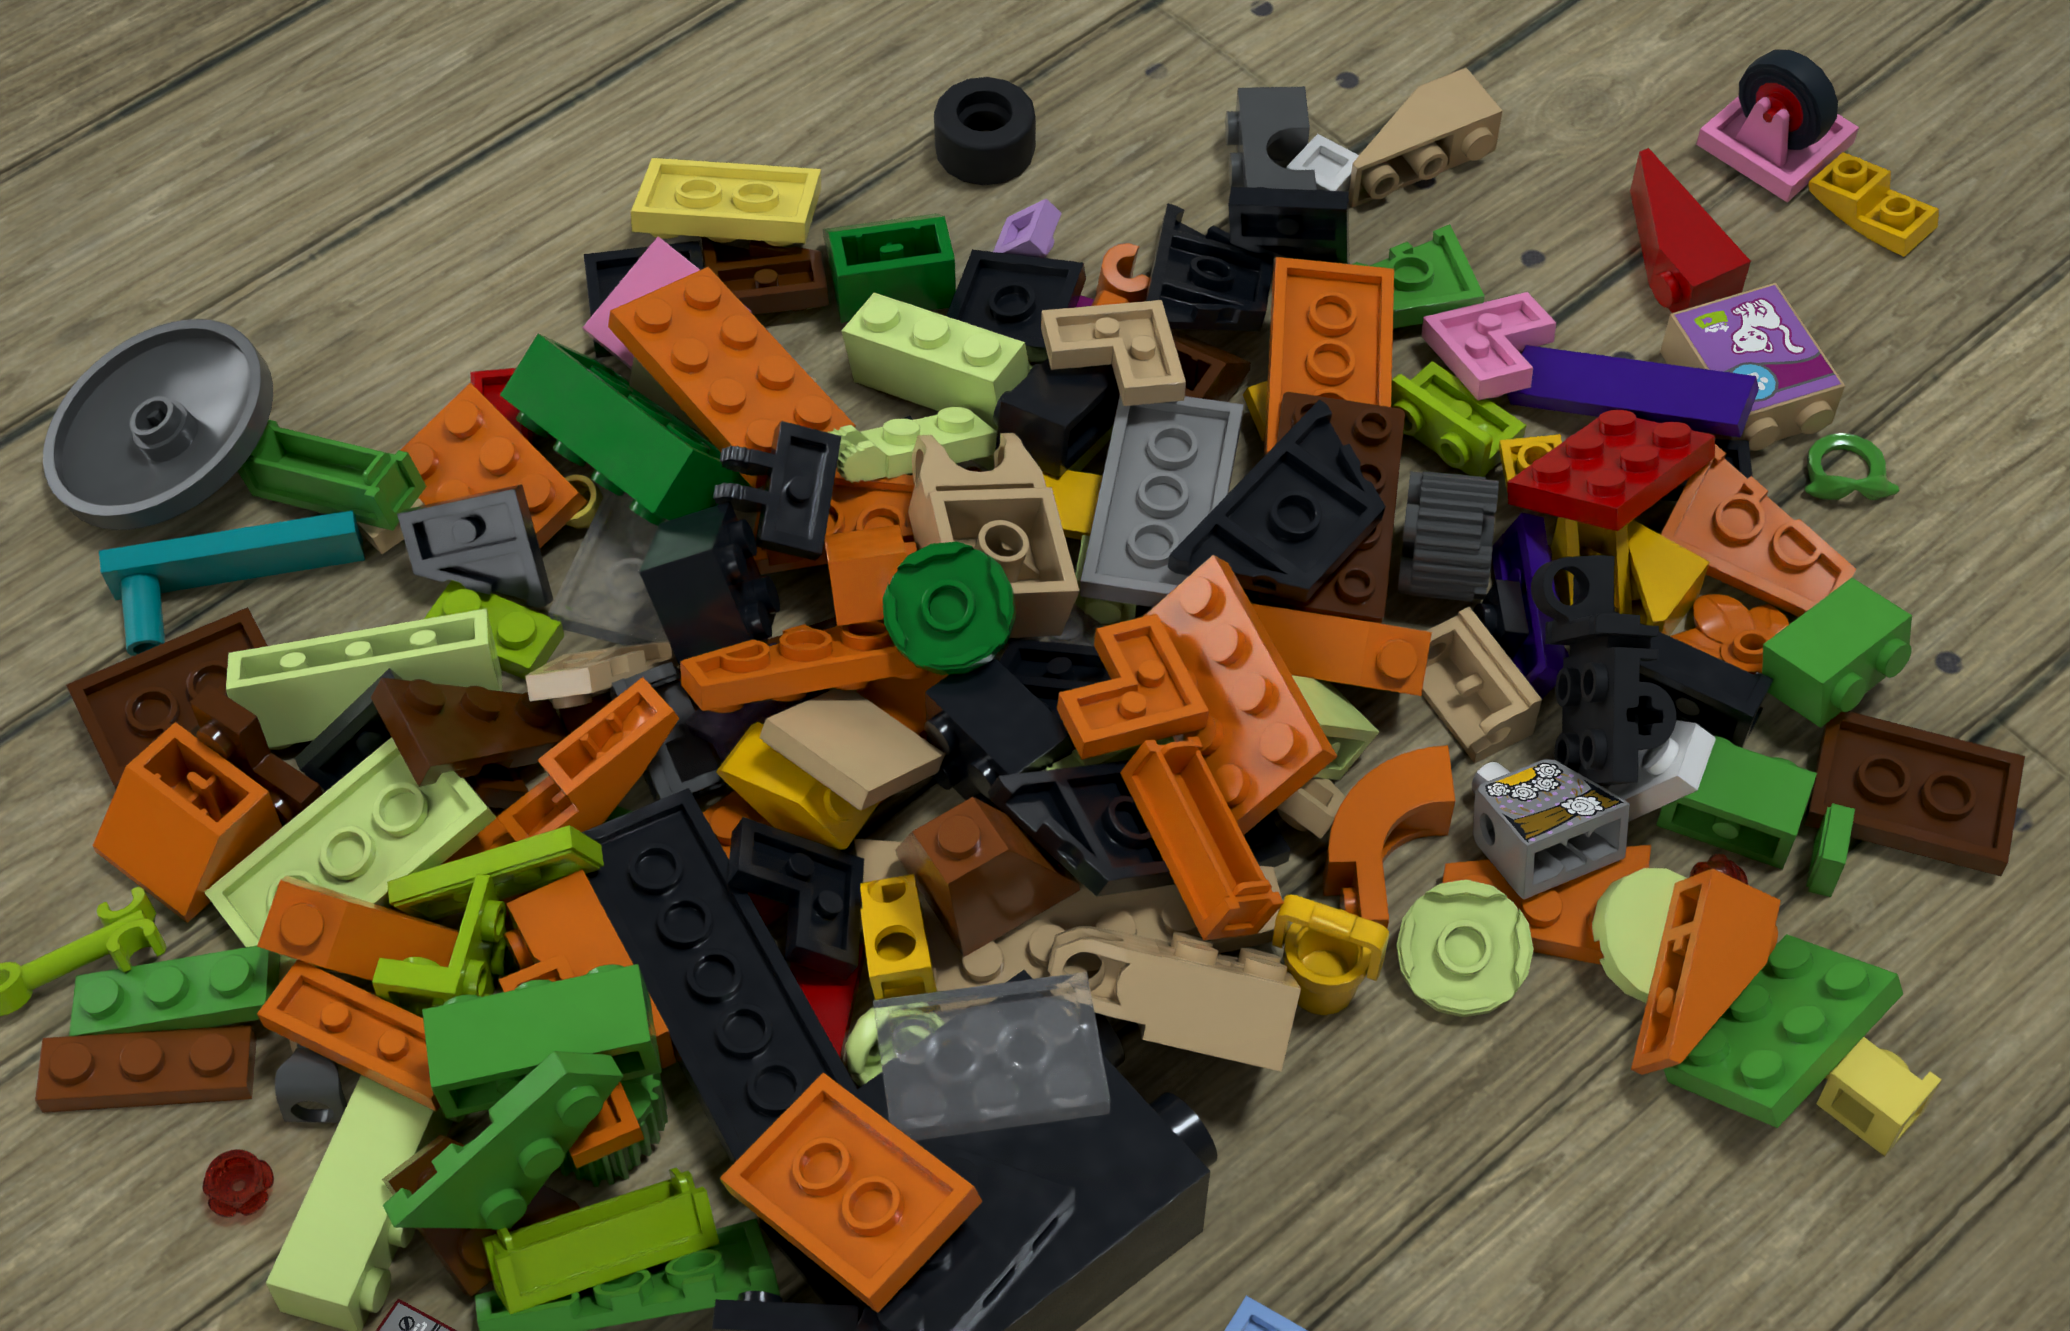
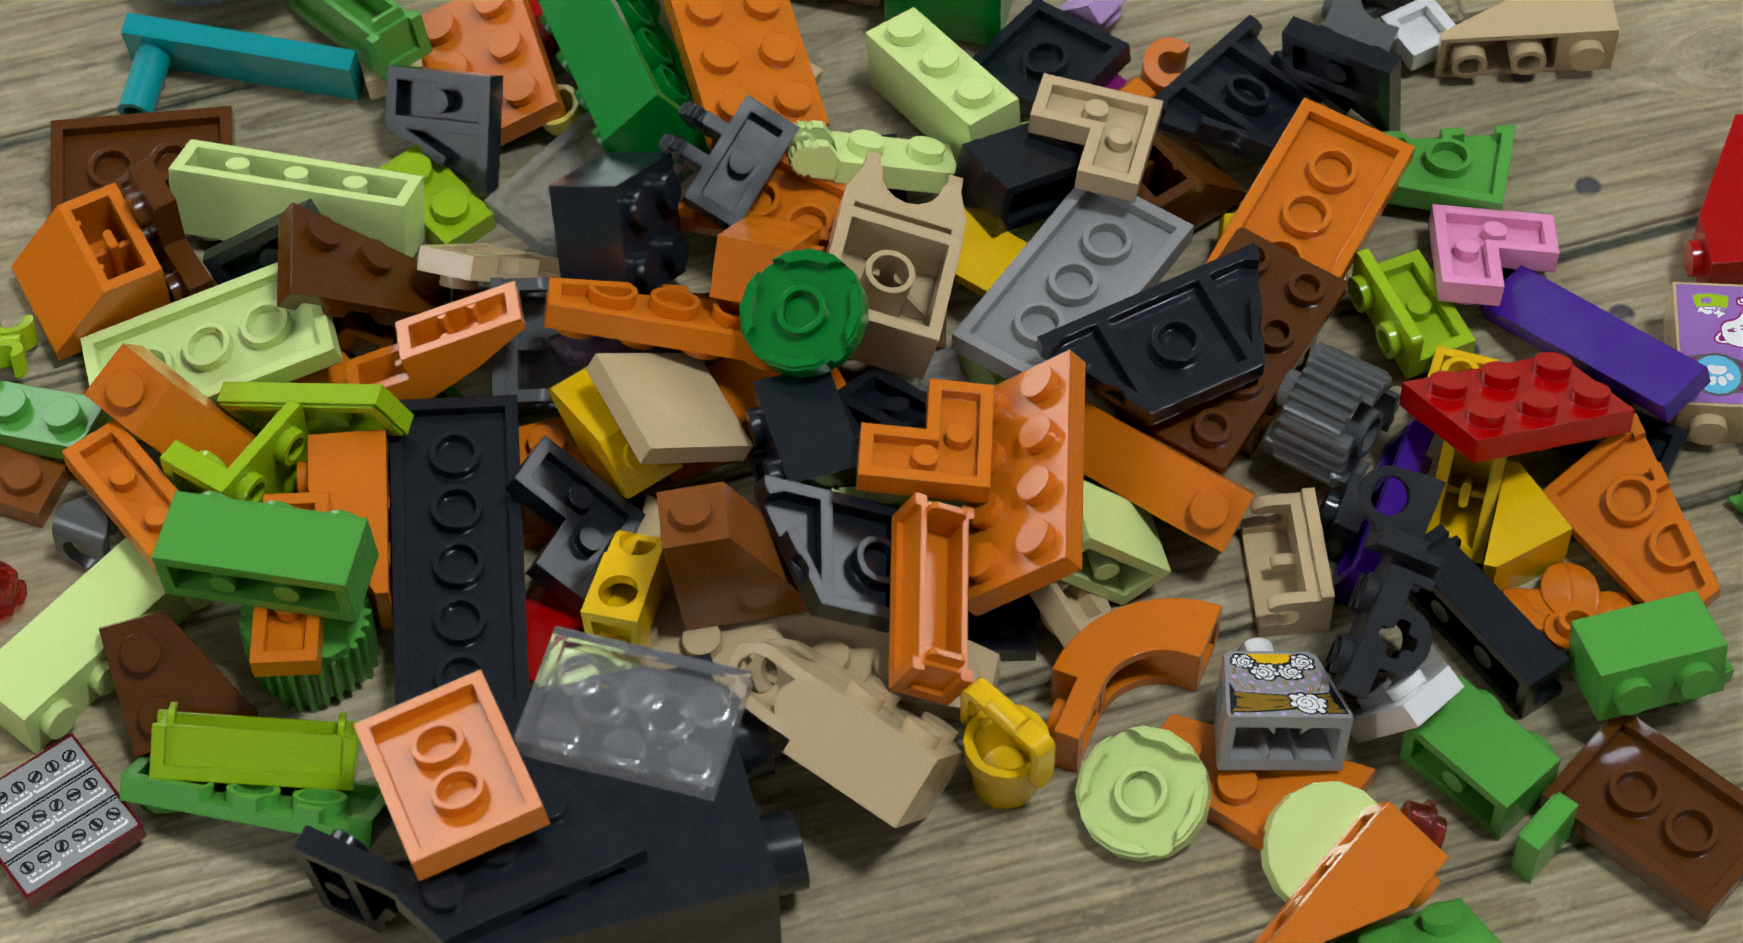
camera: 25 degrees right, 0 degrees up
bright green wing [383,1051,623,1230] -> none

